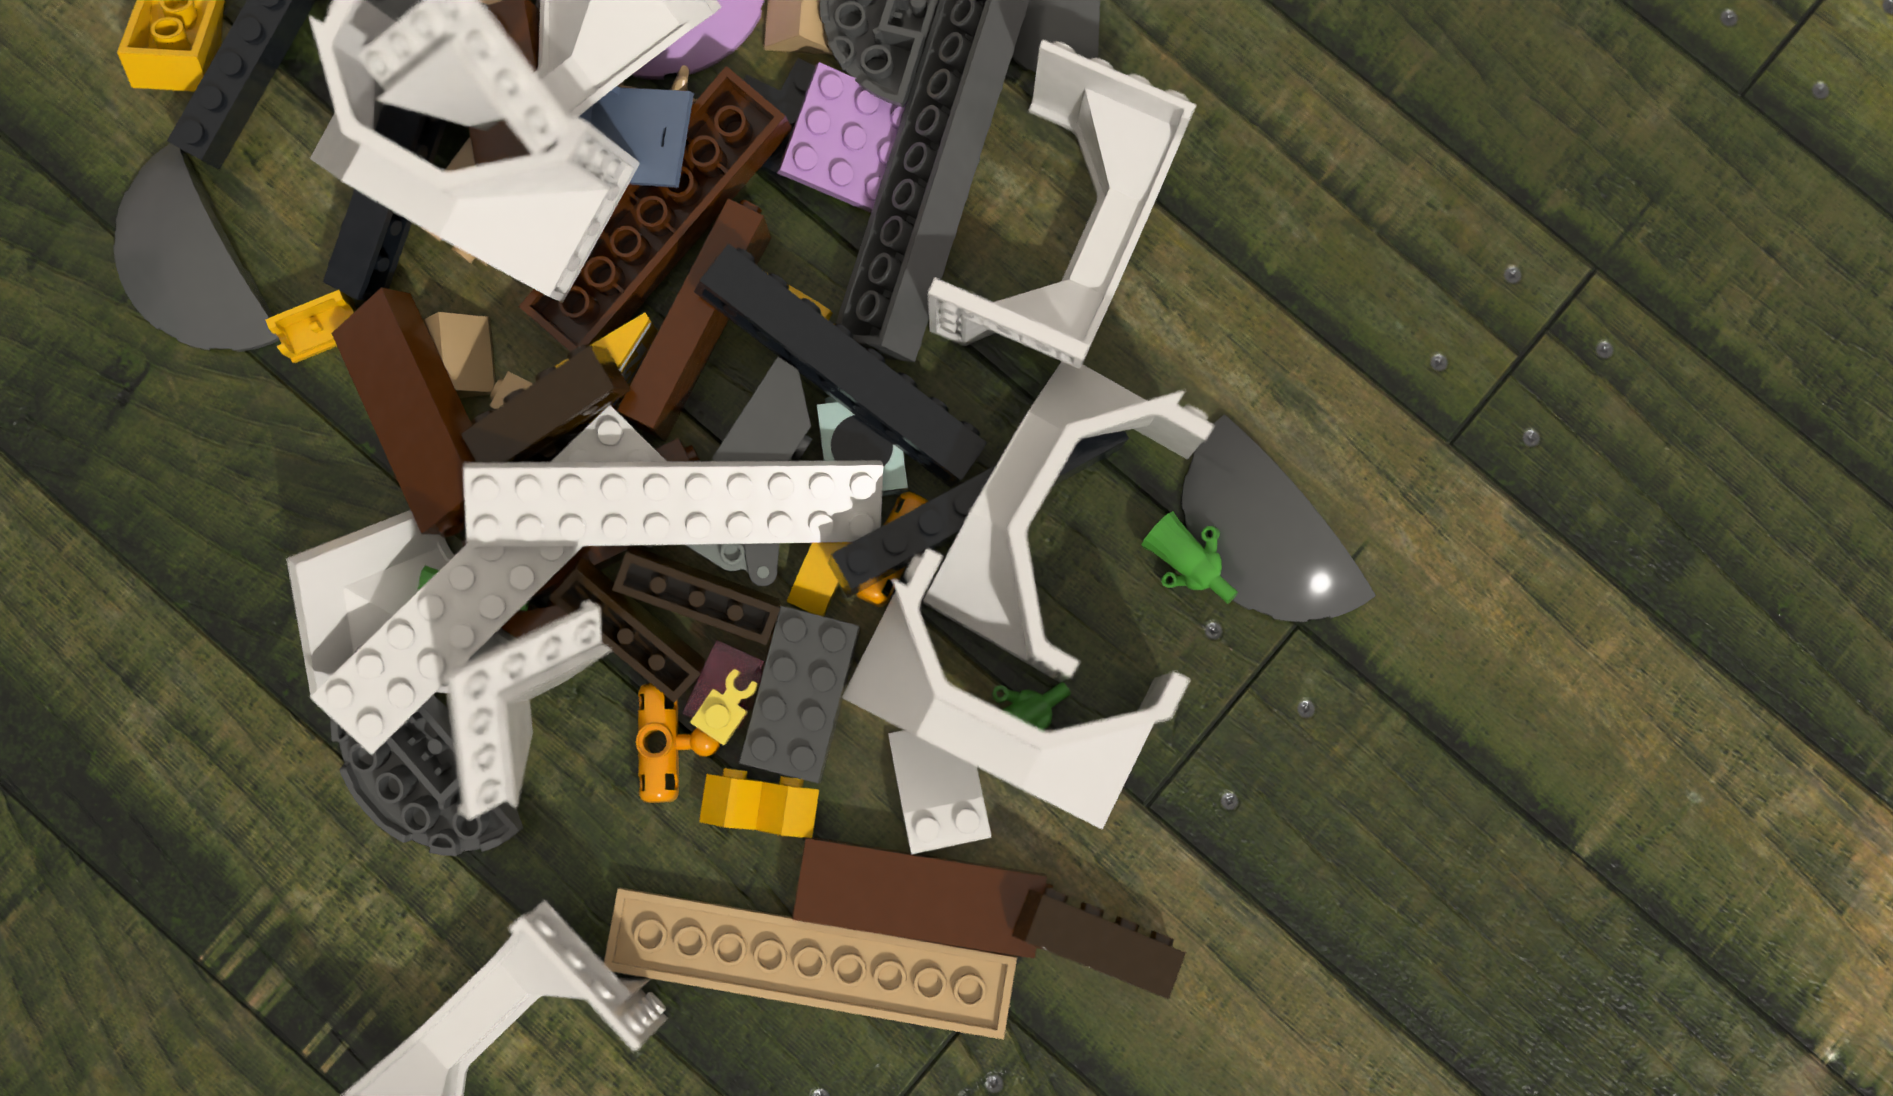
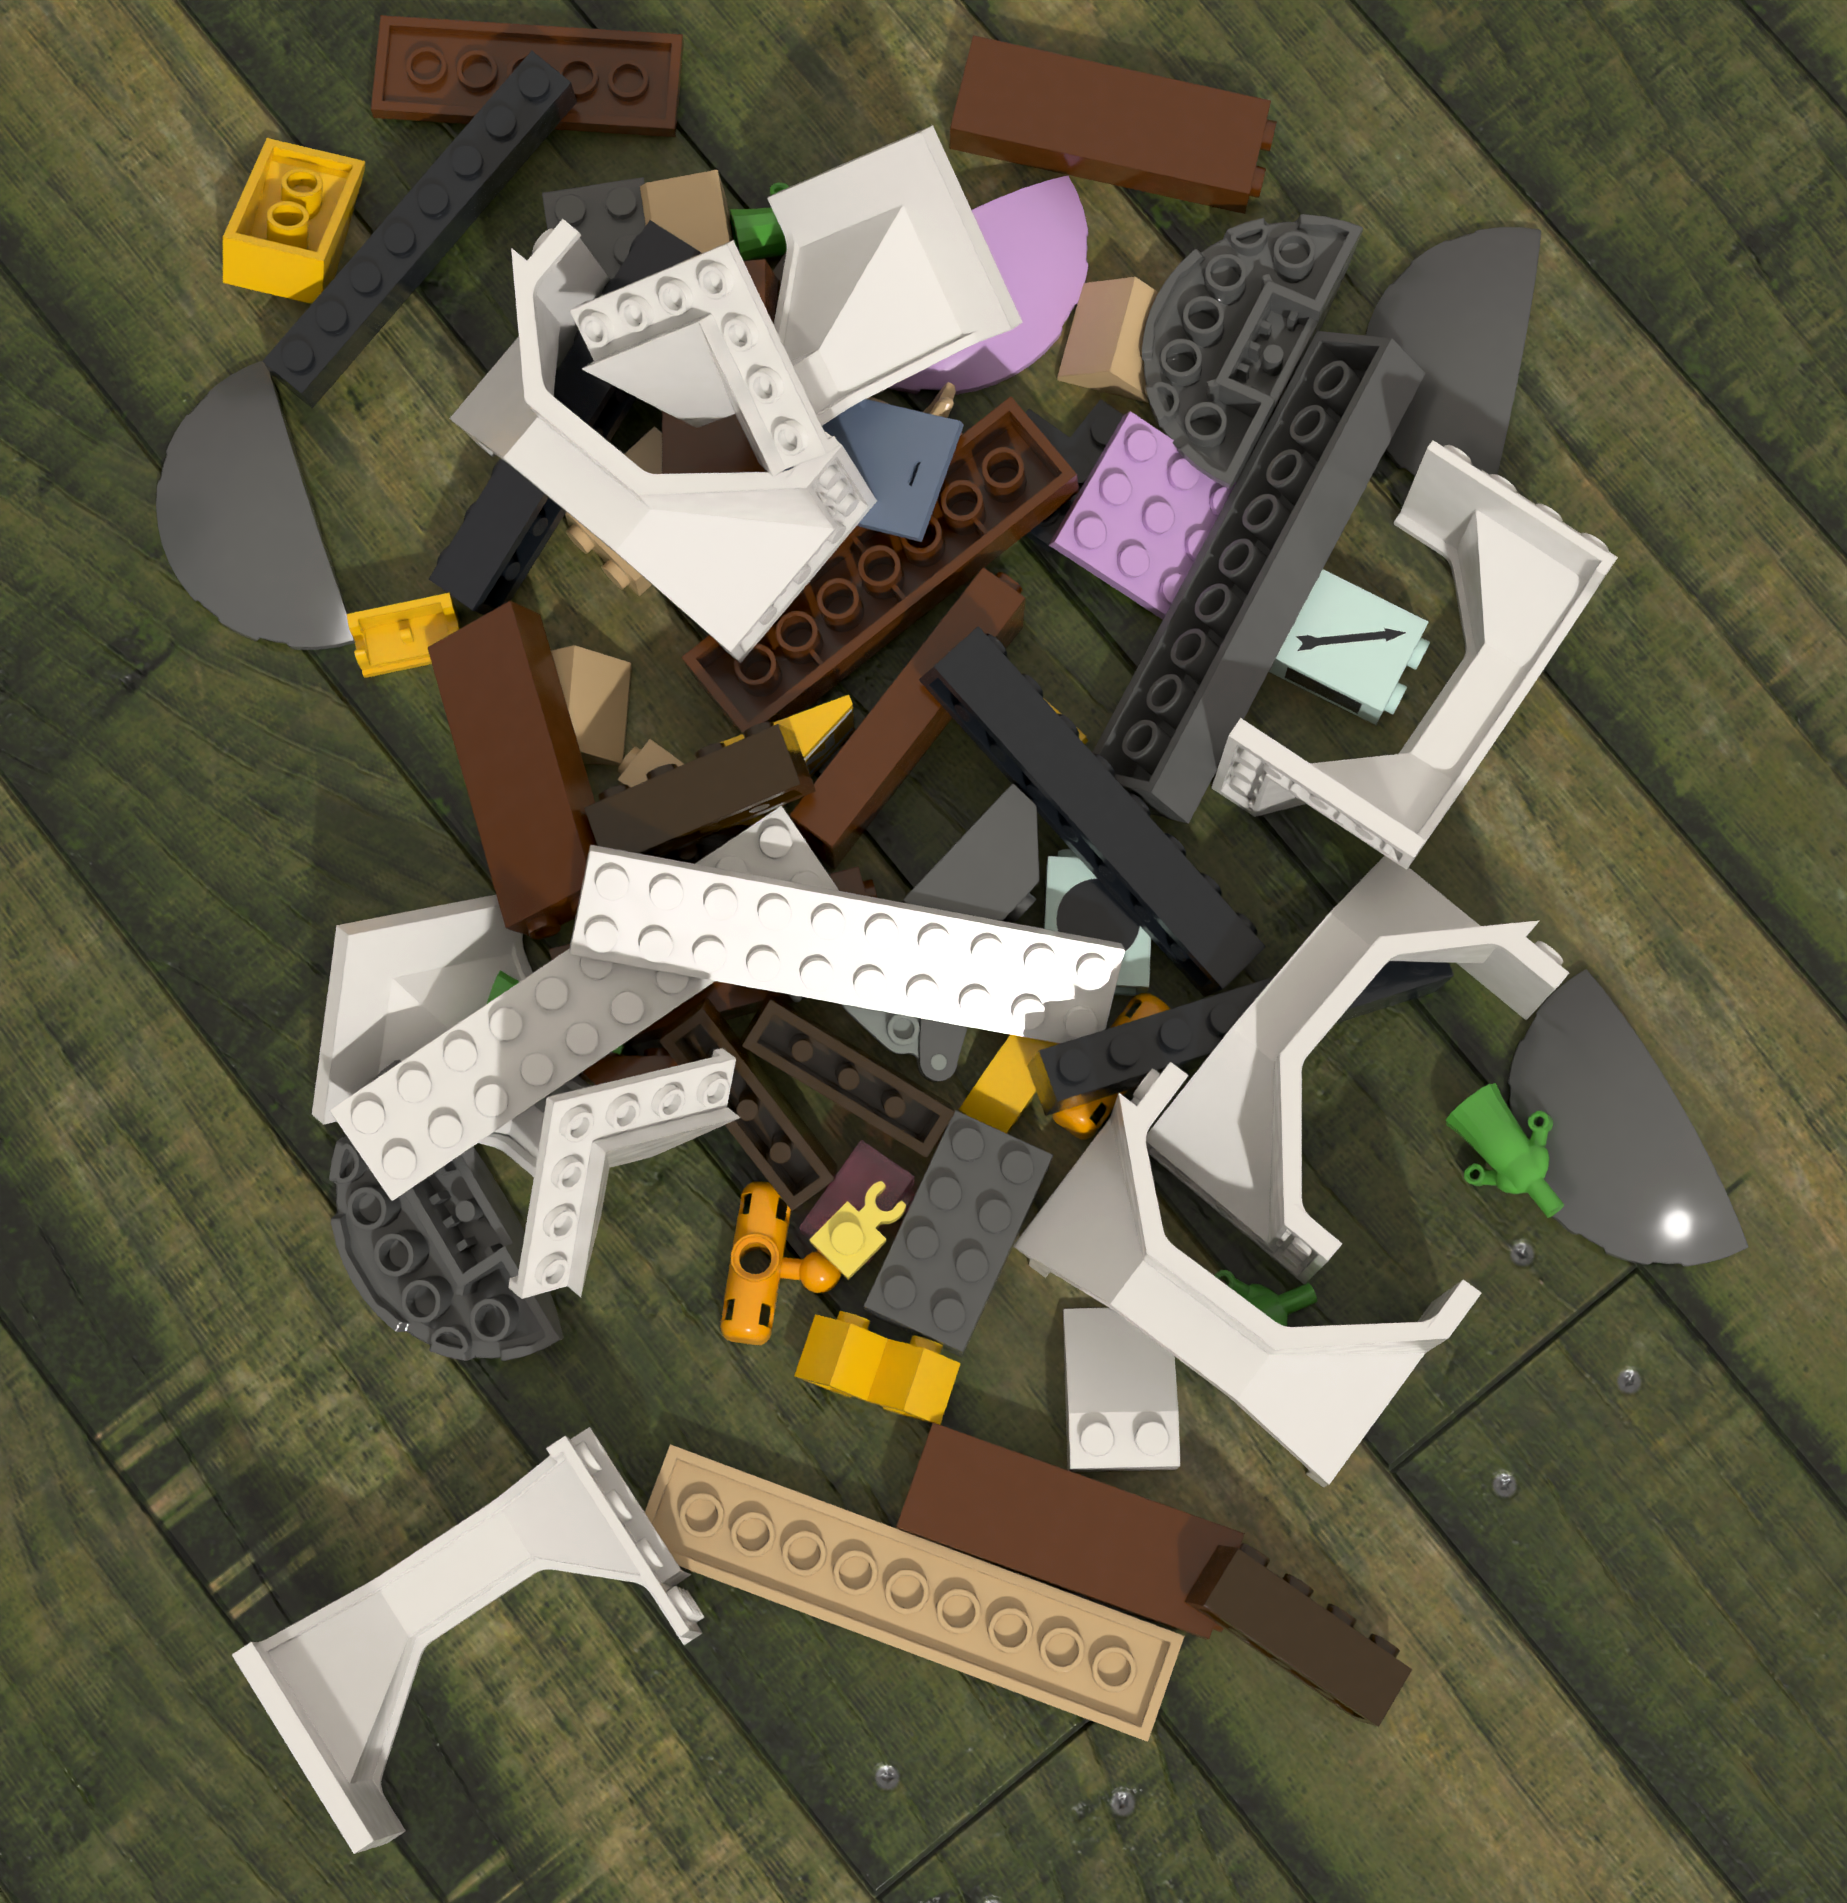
camera: 10 degrees right, 5 degrees down
none -> light aqua brick [1269,569,1430,725]

